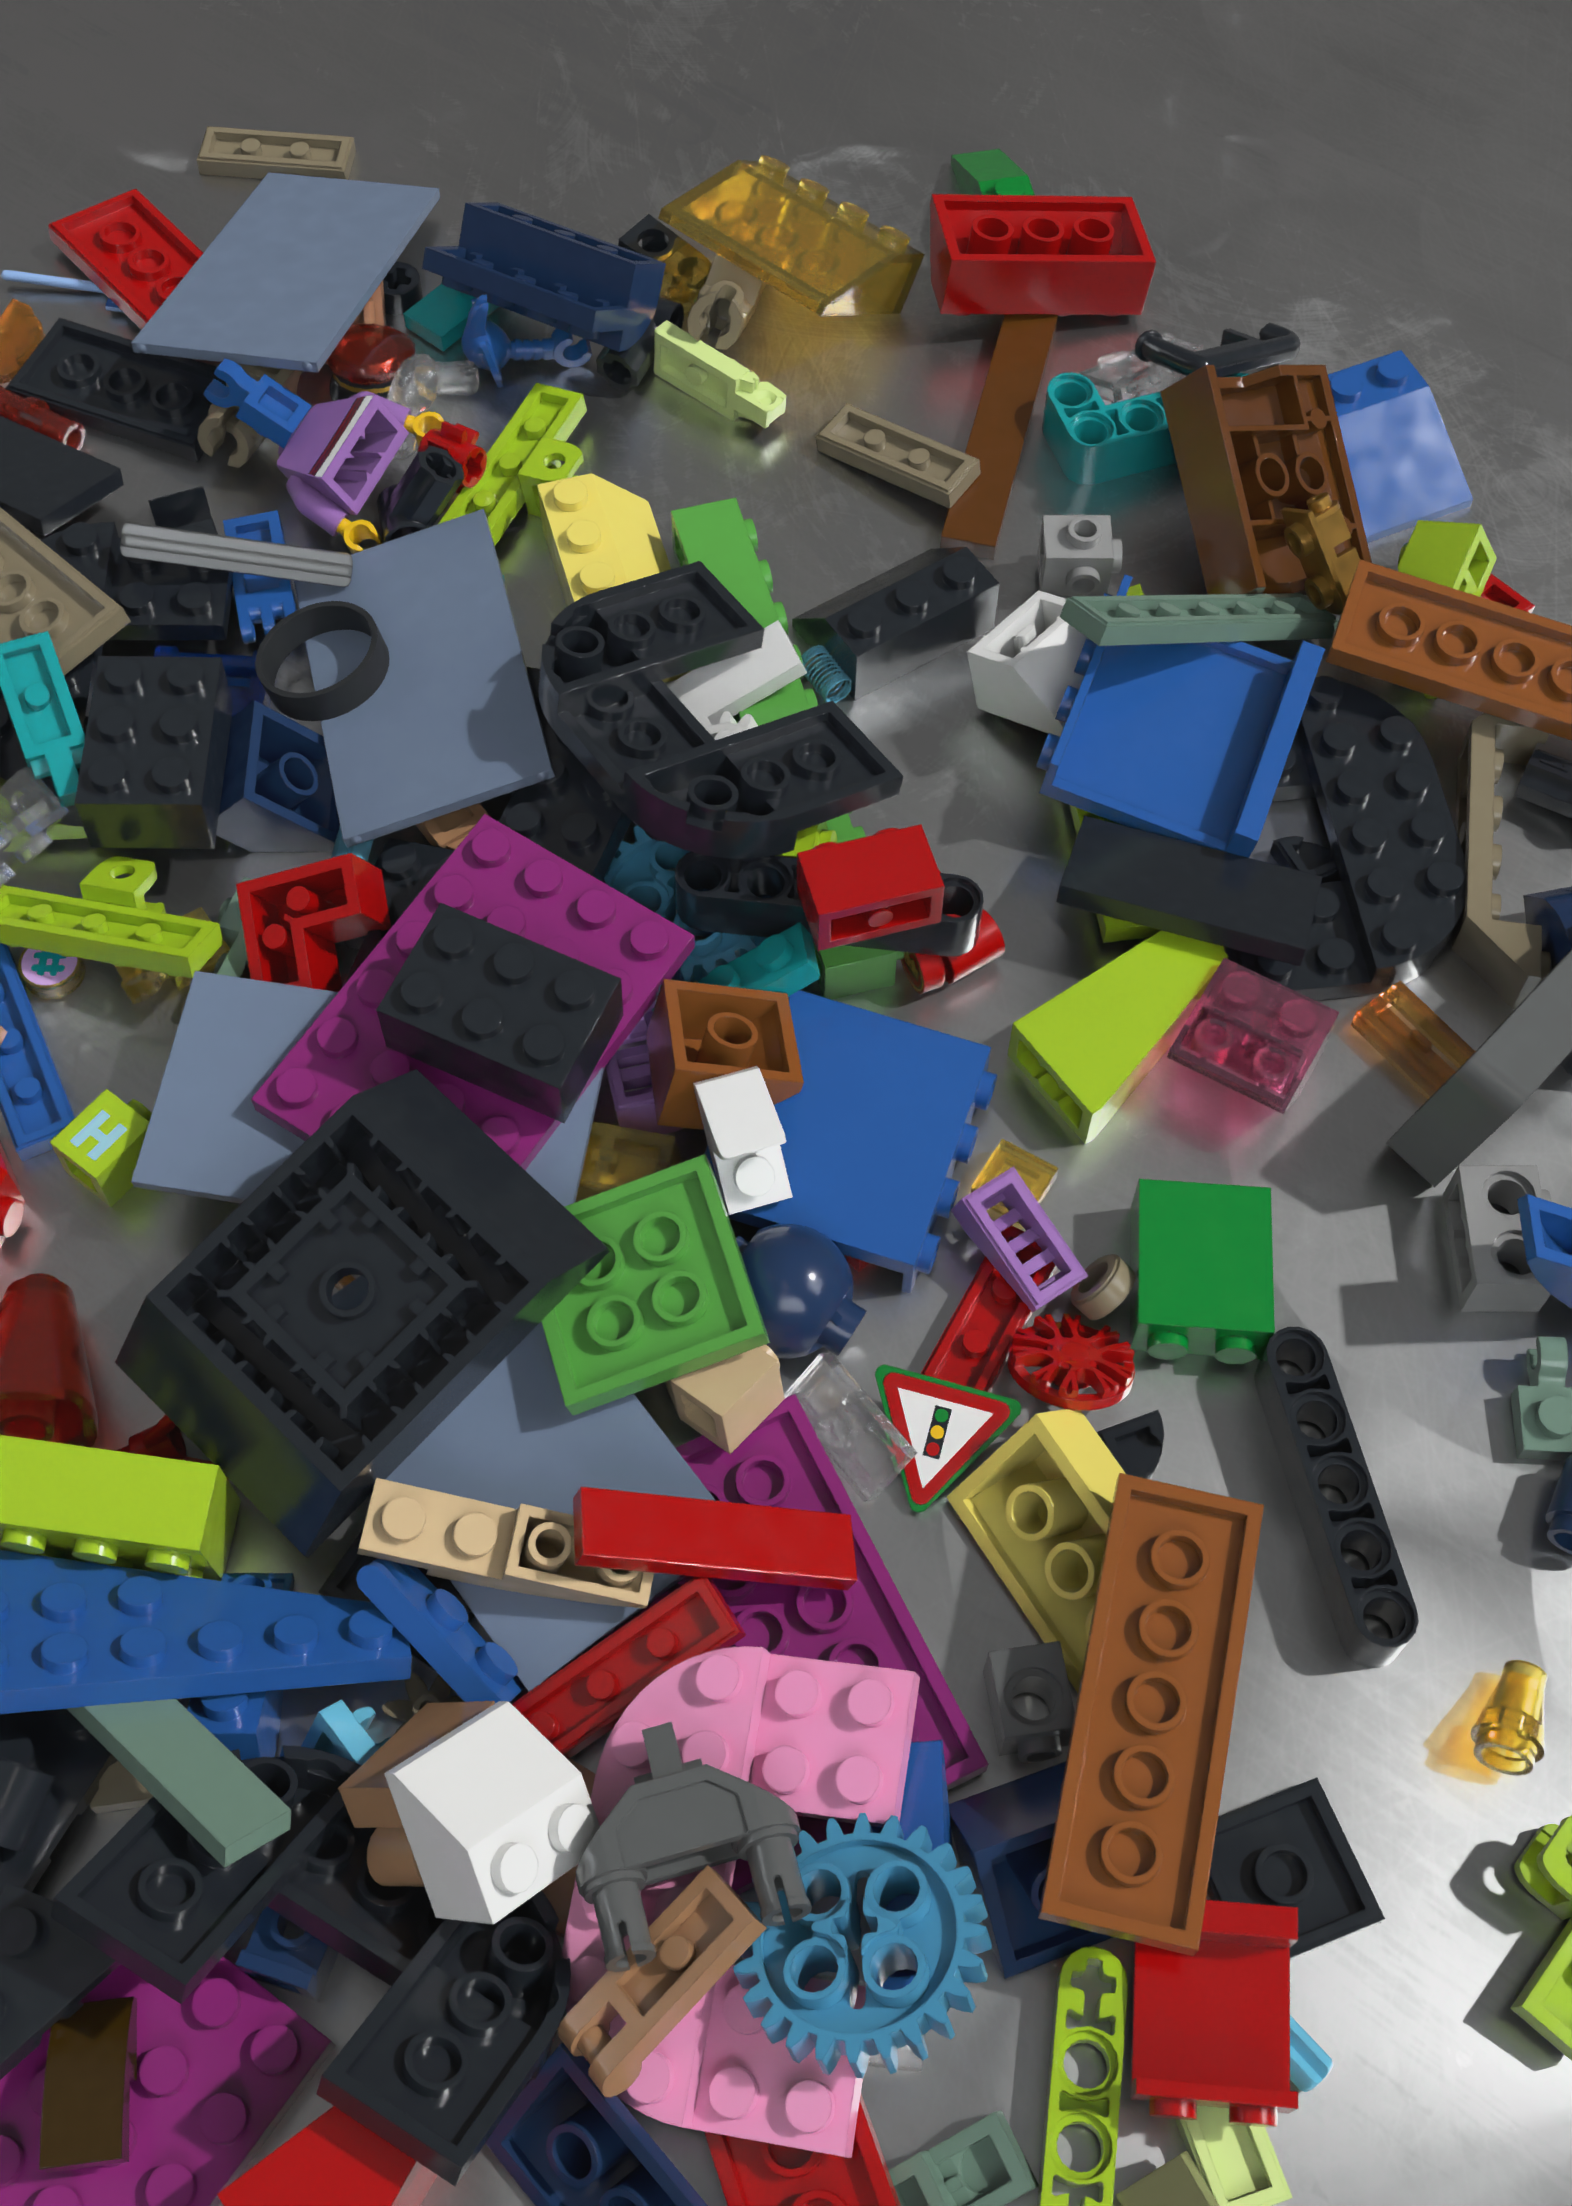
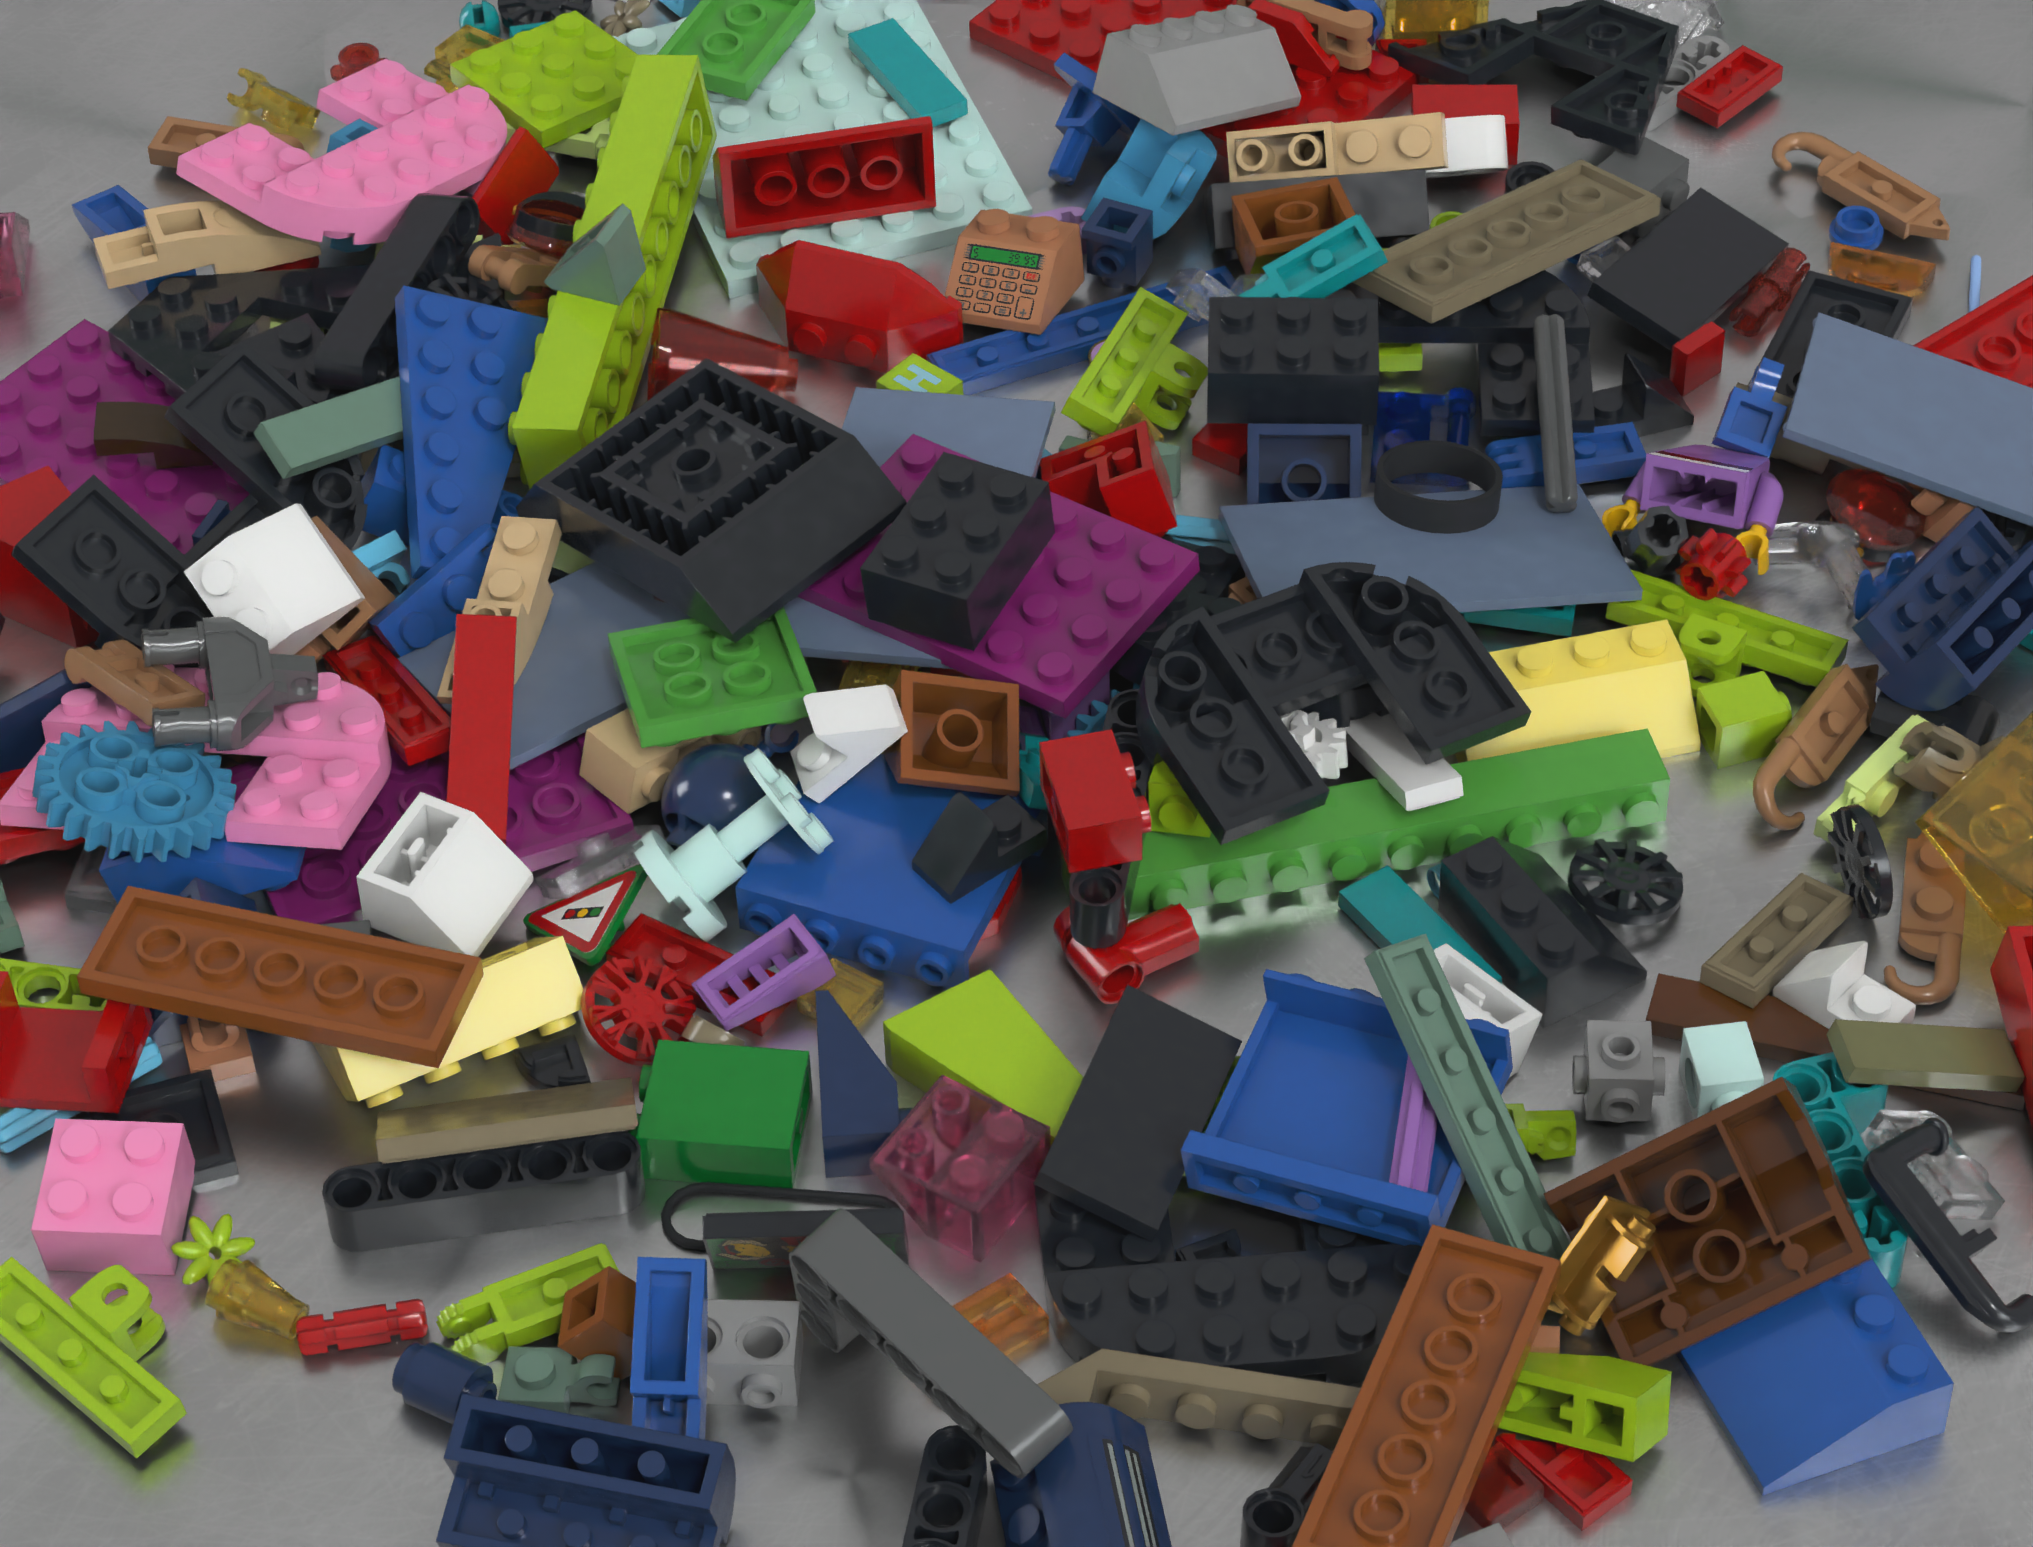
camera: 95 degrees right, 15 degrees down
none -> bright pink brick [31,1118,195,1276]
none -> lime plant [171,1214,255,1297]
none -> red axle [296,1299,428,1356]
none -> white slope [356,792,534,957]
none -> dark tan tile [375,1077,638,1164]
none -> lime hinge [436,1243,620,1364]
none -> dark orange brick [558,1266,636,1381]
none -> light aqua piece [632,748,834,942]
none -> black piece [661,1182,901,1250]
none -> black tile [702,1208,909,1270]
none -> dark blue slope [815,990,914,1178]
none -> black slope [912,792,1047,904]
none -> red tile [1192,423,1248,476]
none -> teal tile [1338,865,1502,983]
none -> medium lavender axle [1389,1055,1438,1192]
none -> black wheel [1567,839,1683,925]
none -> red tile [1669,321,1725,397]
none -> light aqua brick [1679,1021,1764,1120]
none -> lime brick [1695,671,1792,769]
none -> medium nougat plate [1753,664,1879,831]
none -> white slope [1773,941,1916,1029]
none -> olive tile [1826,1019,2025,1092]
none -> black wheel [1828,804,1893,919]
none -> medium nougat plate [1884,816,1969,1005]

